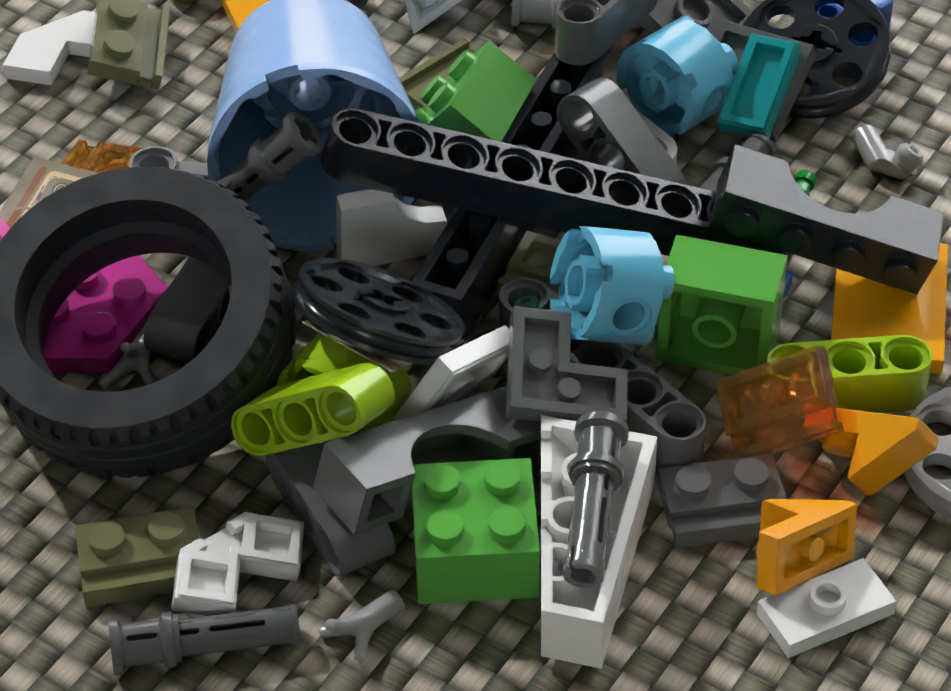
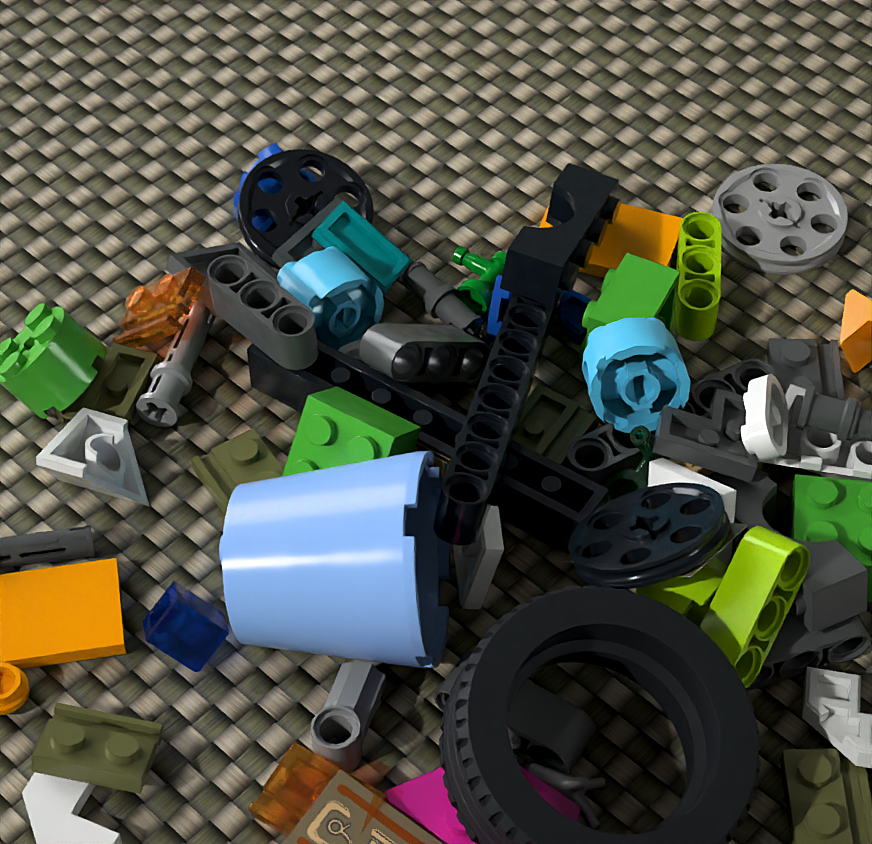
camera: 80 degrees left, 5 degrees up
dark grey pin [217,111,324,202] -> none
clear orange plate [715,346,844,459] -> none
light orange slope [804,405,939,496] -> none
light grey arm [852,125,923,180] -> none
none -> white plate [741,374,788,462]

